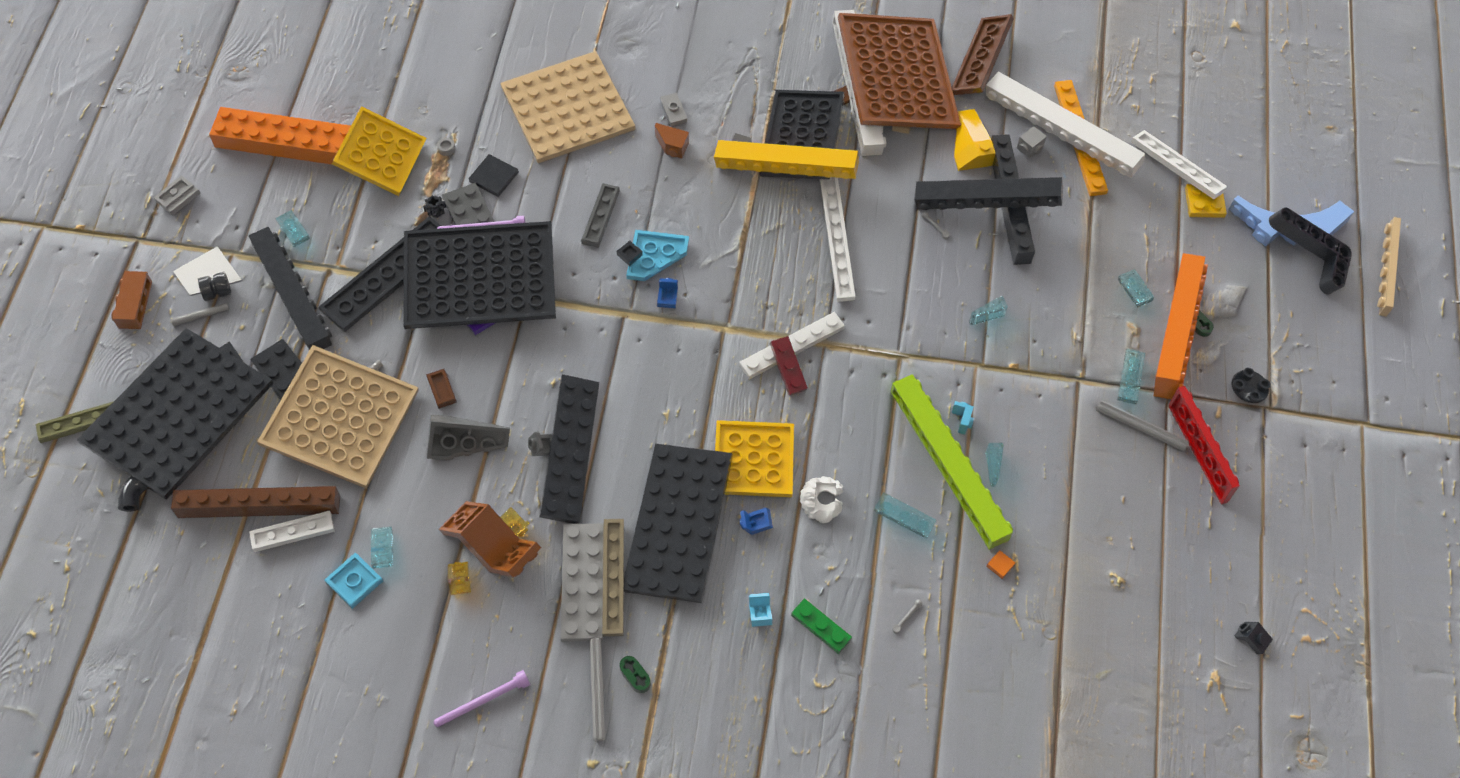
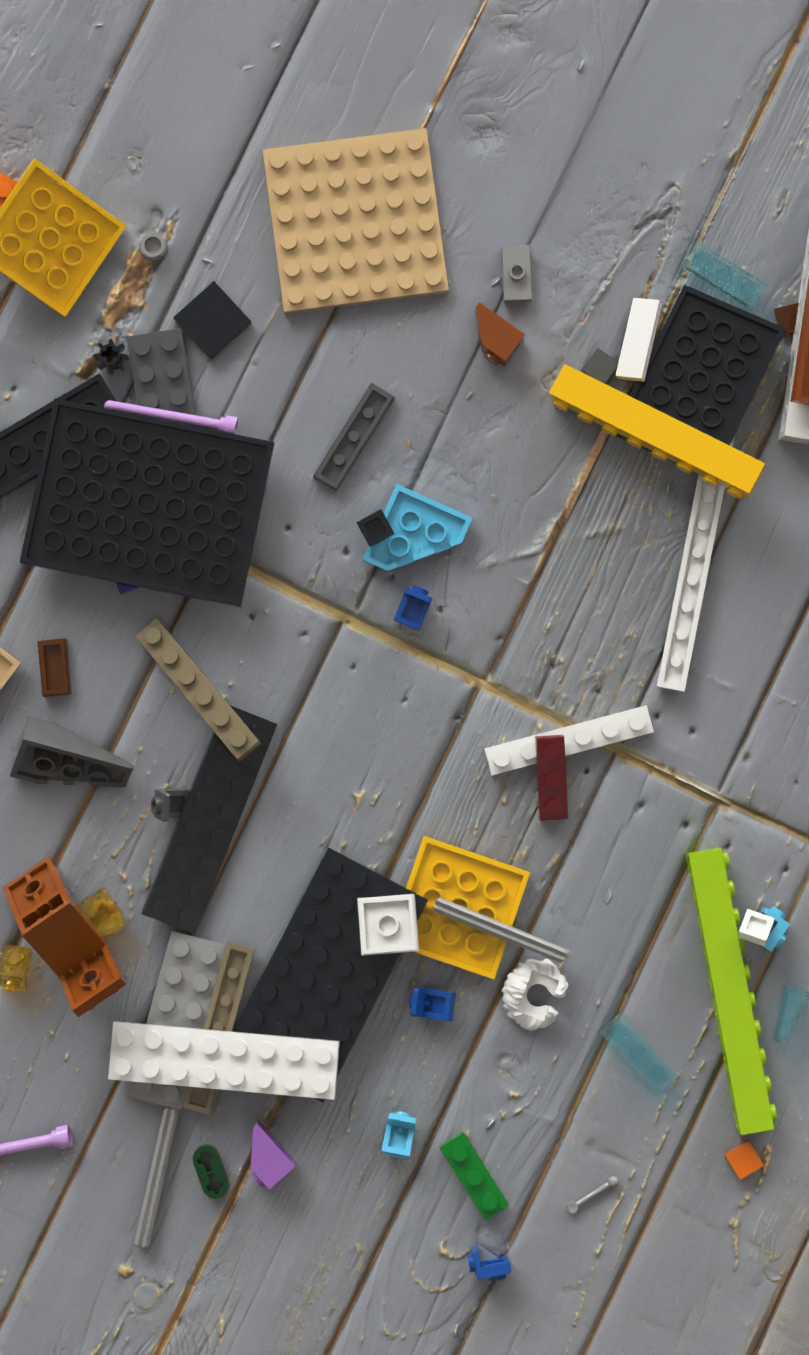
camera: 15 degrees right, 25 degrees up
none -> white plate [108,1021,340,1100]
none -> dark tan plate [136,618,261,762]
none -> medium lavender slope [251,1121,296,1190]
none -> white tile [357,894,419,955]
none -> light grey axle [433,897,567,963]
none -> blue bracket [467,1245,511,1281]
none -> white tile [615,298,662,382]
none -> clear light blue plate [682,241,767,310]
none -> white plate [738,909,775,947]

